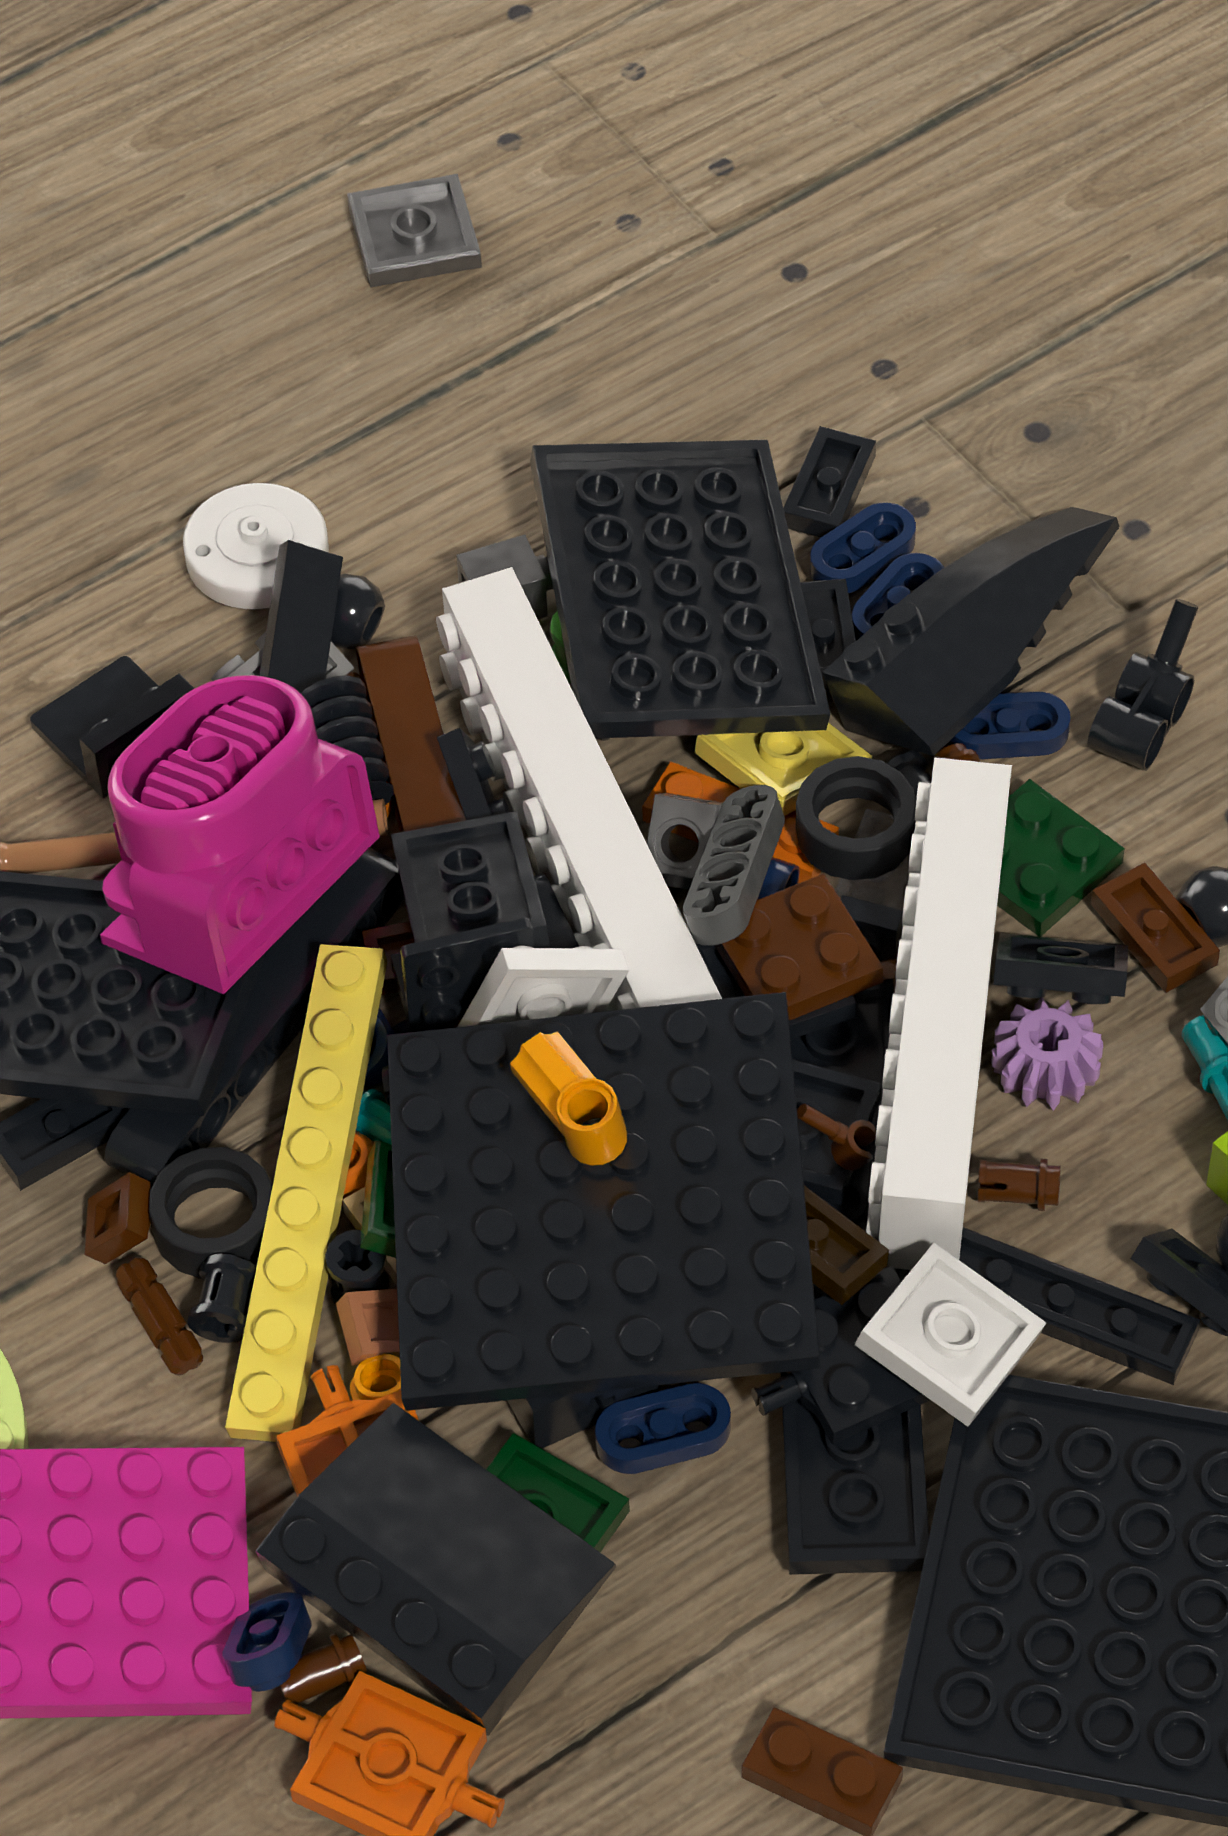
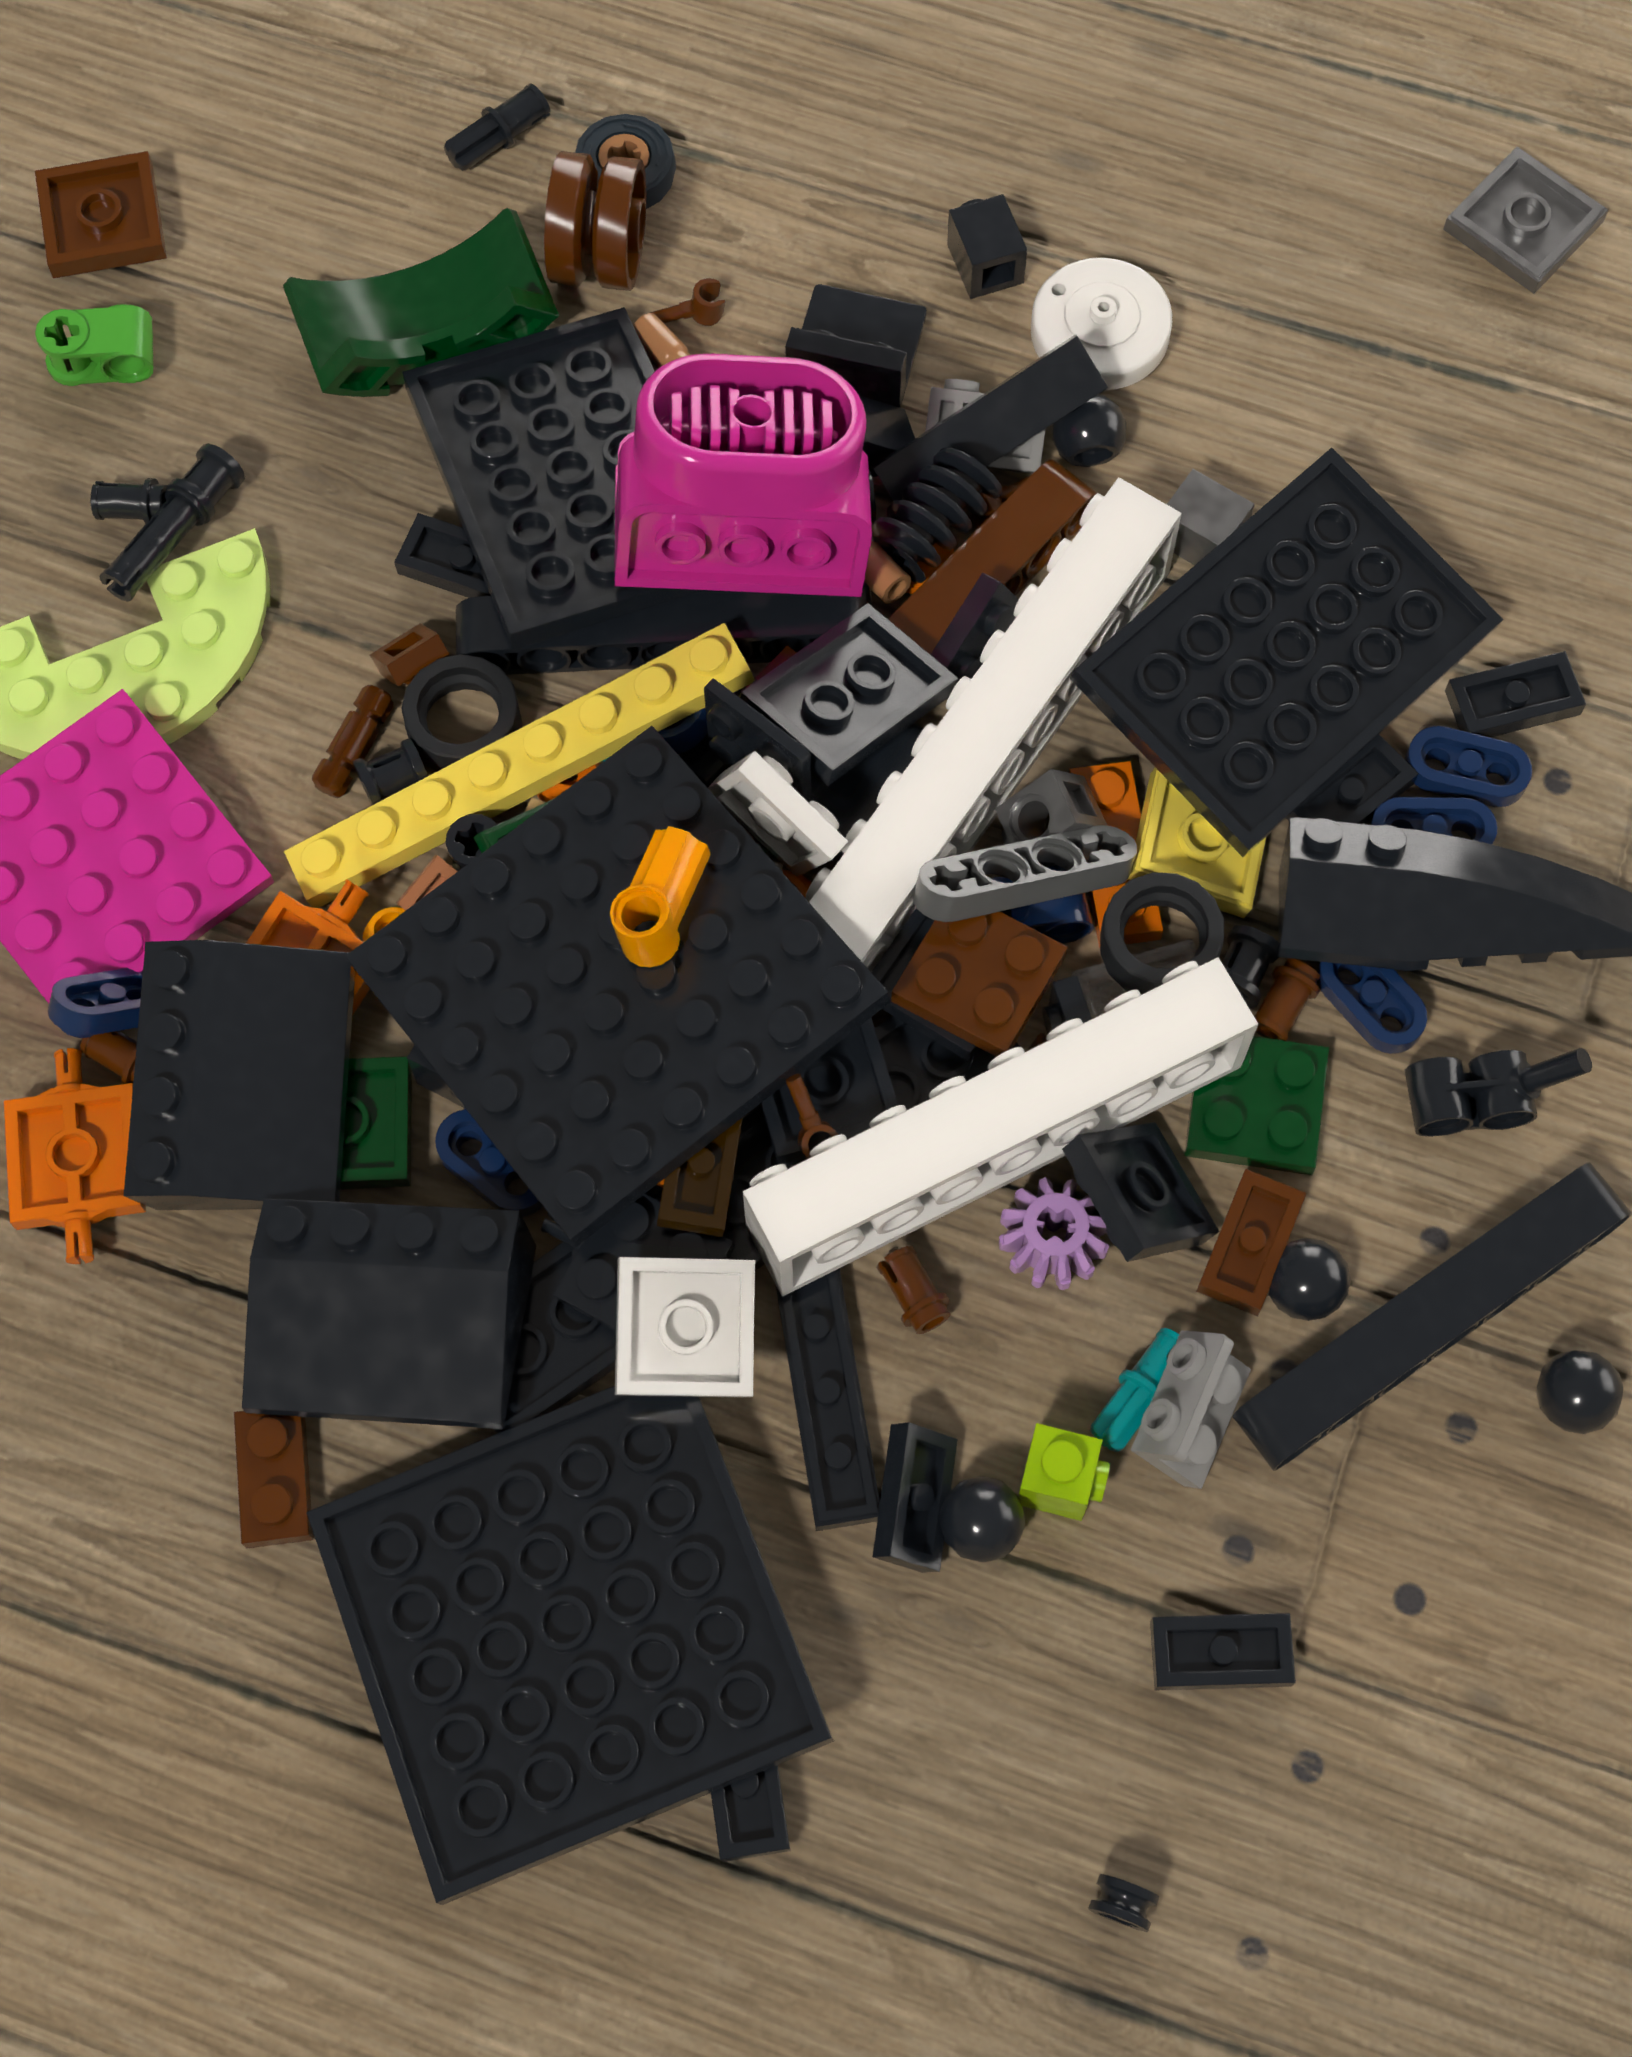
camera: 55 degrees right, 15 degrees up
none -> black slope [242,1198,537,1429]
none -> black brick [947,194,1027,299]

